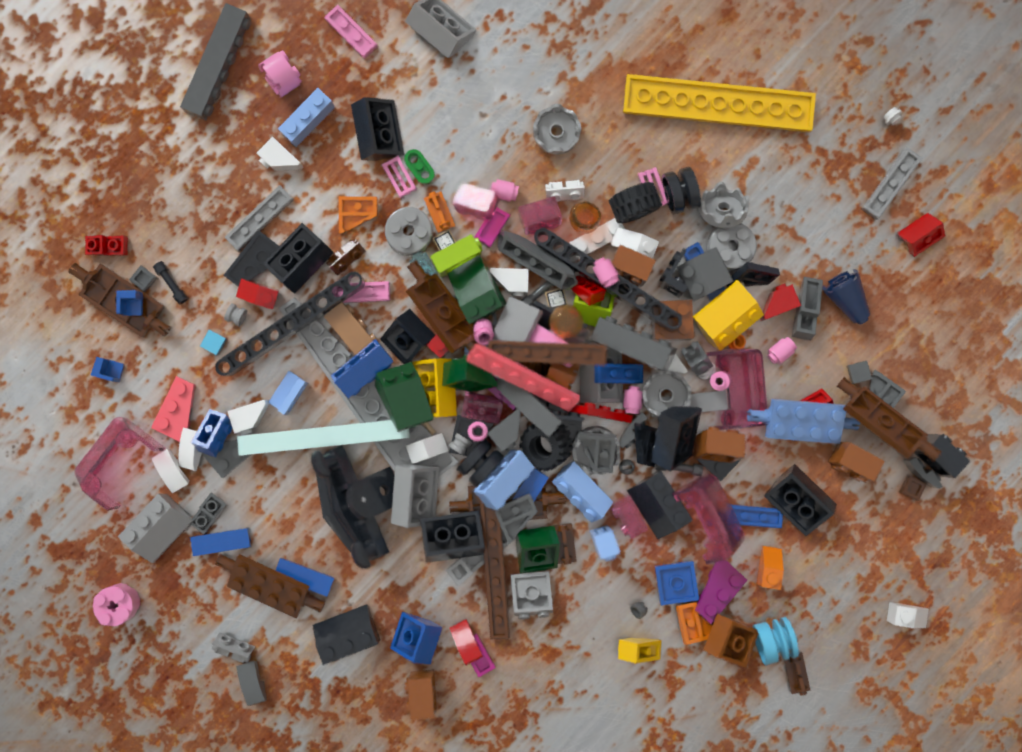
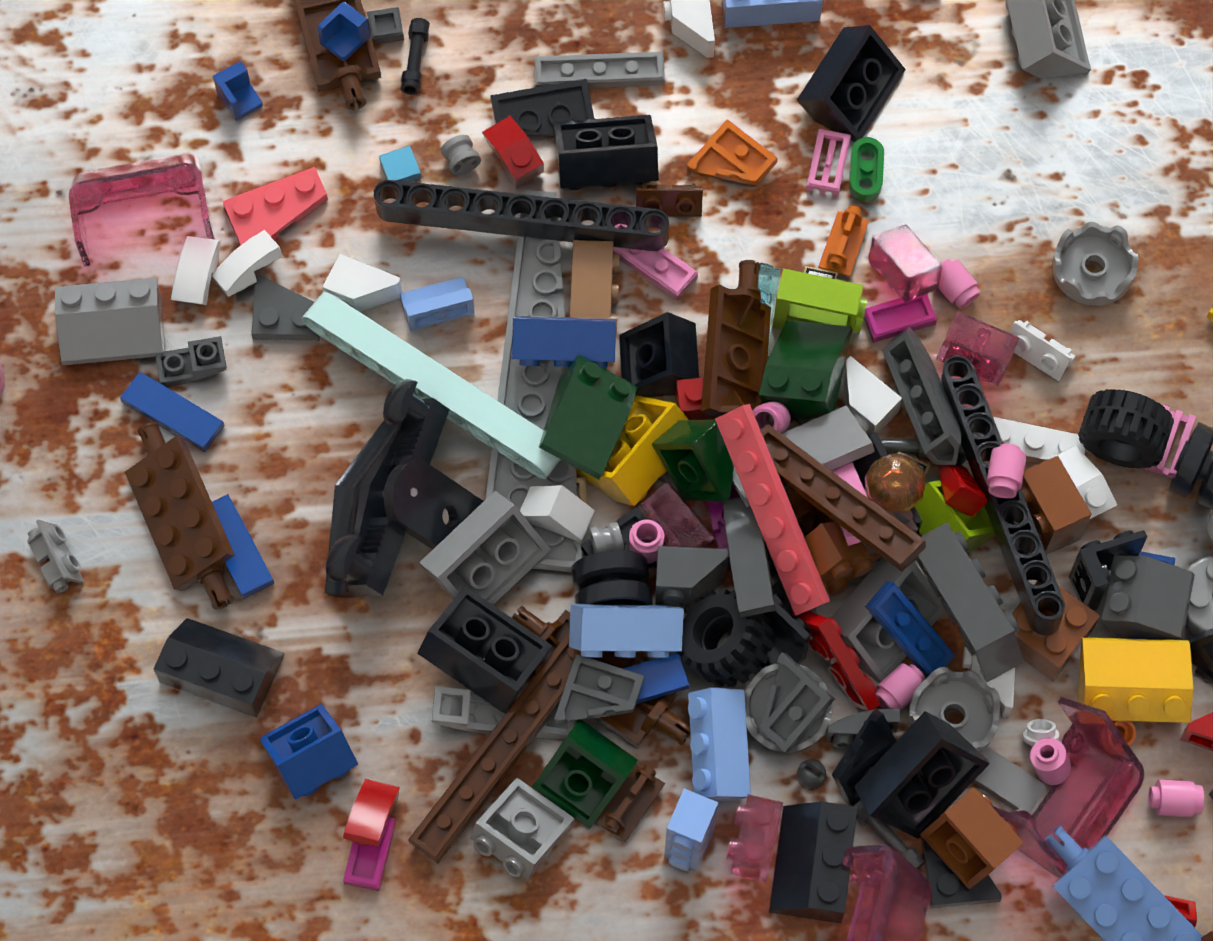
camera: 40 degrees right, 20 degrees down
blue brick [191,409,232,458] -> none
dark grey slope [236,661,267,706] -> none
light grey plate [385,207,433,256] -> none
dark orange brick [405,669,437,720] -> none
clear orange hair [569,201,602,234] -> none
dark grey brick [681,341,714,376] -> none

